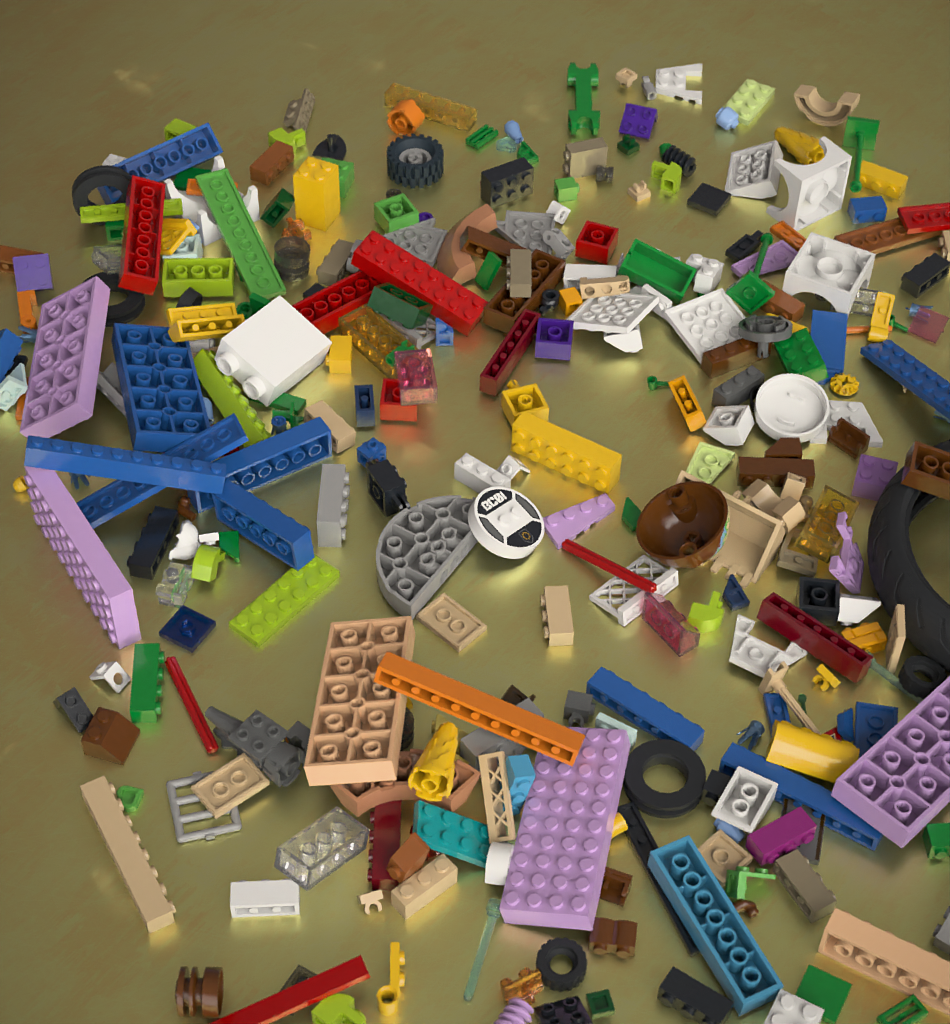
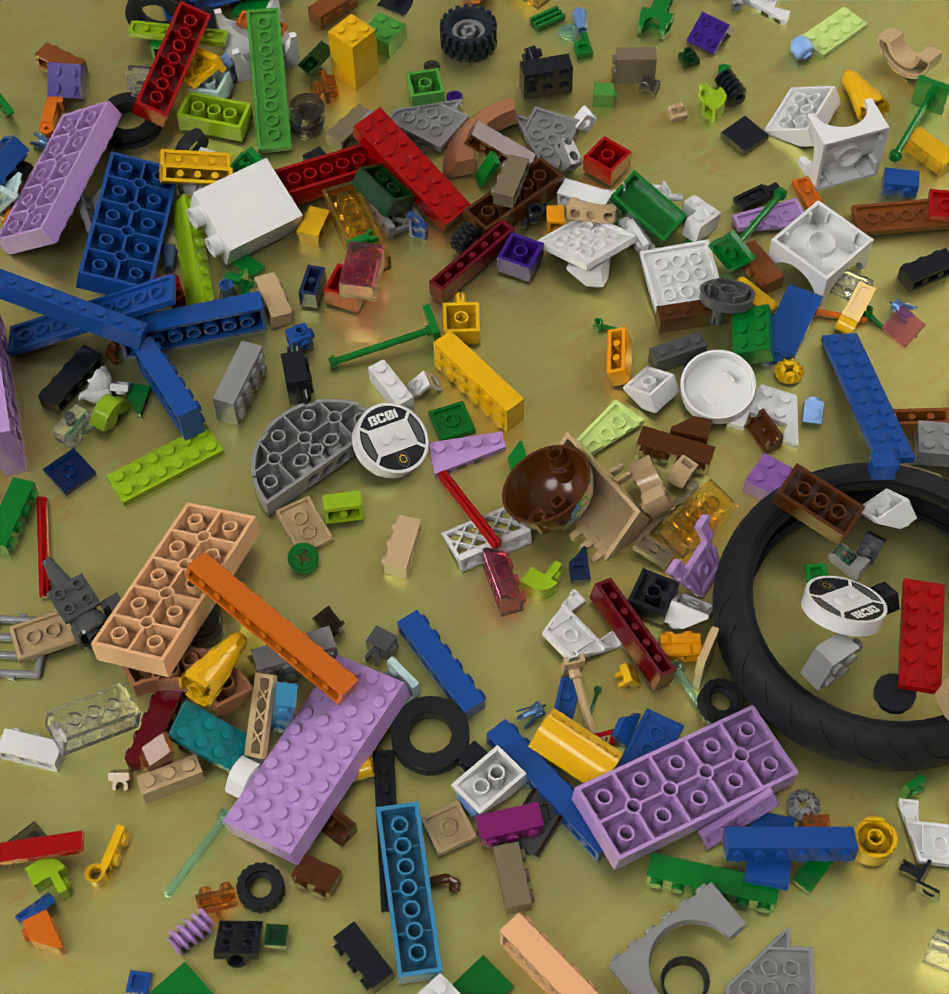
camera: 20 degrees right, 10 degrees up
bright green bracket [725,866,776,899] -> none
none -> green gear [288,543,319,574]
none -> lime brick [322,490,364,524]
none -> green tile [328,304,441,369]
none -> green tile [428,401,476,441]
none -> black tyre [450,221,482,254]
none -> black gear [521,45,543,61]
none -> light blue bracket [802,397,824,424]

